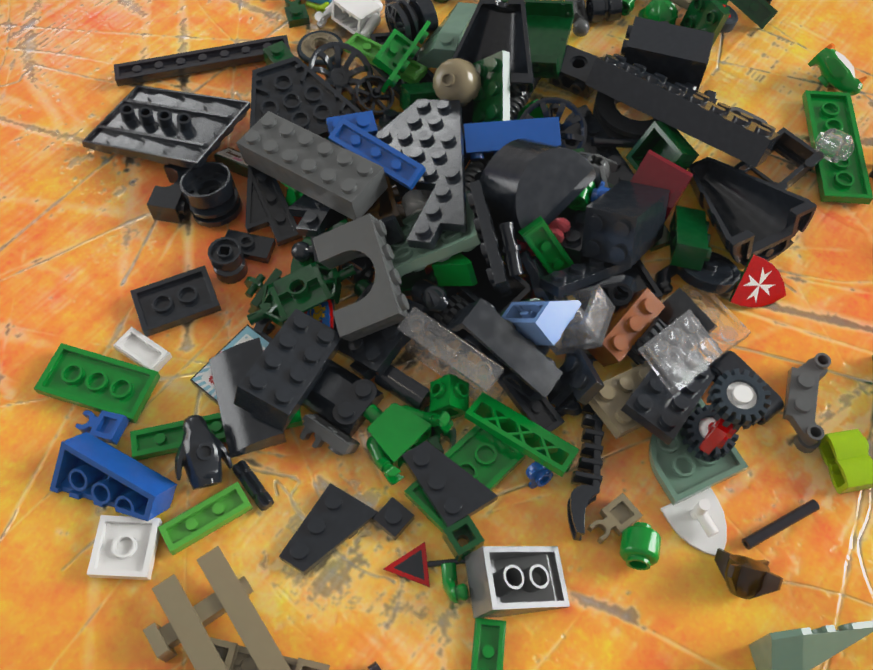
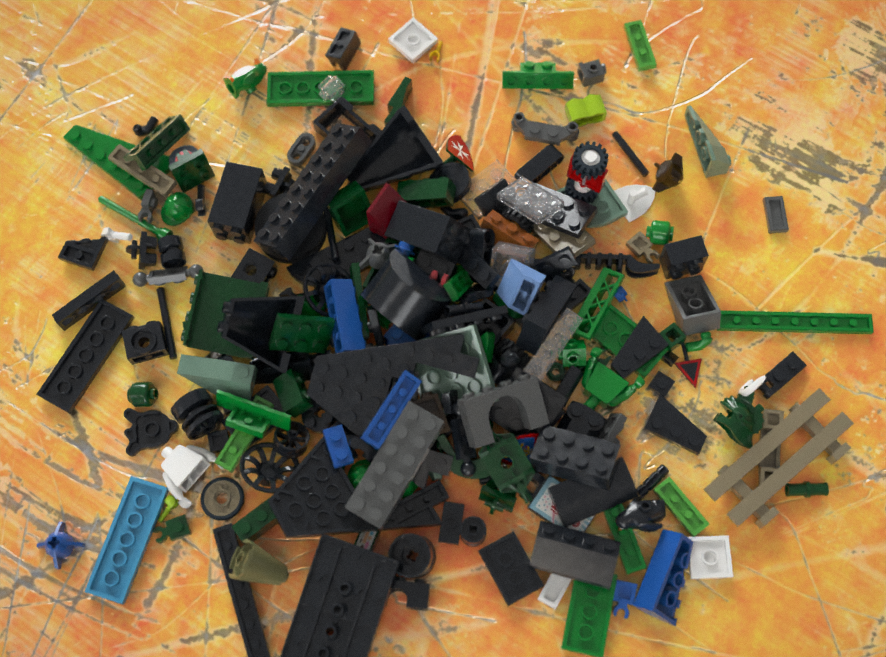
camera: 90 degrees left, 10 degrees up
dark tan cylinder [433,58,481,107] -> none
none -> olive cone [229,539,289,586]
none -> dark green slope [384,76,412,126]
none -> black slope [529,521,621,590]
none -> dark green plate [546,362,565,382]
none -> black piece [659,235,709,280]
none -> black piece [662,352,679,367]
none -> dark green helmet [713,376,766,449]

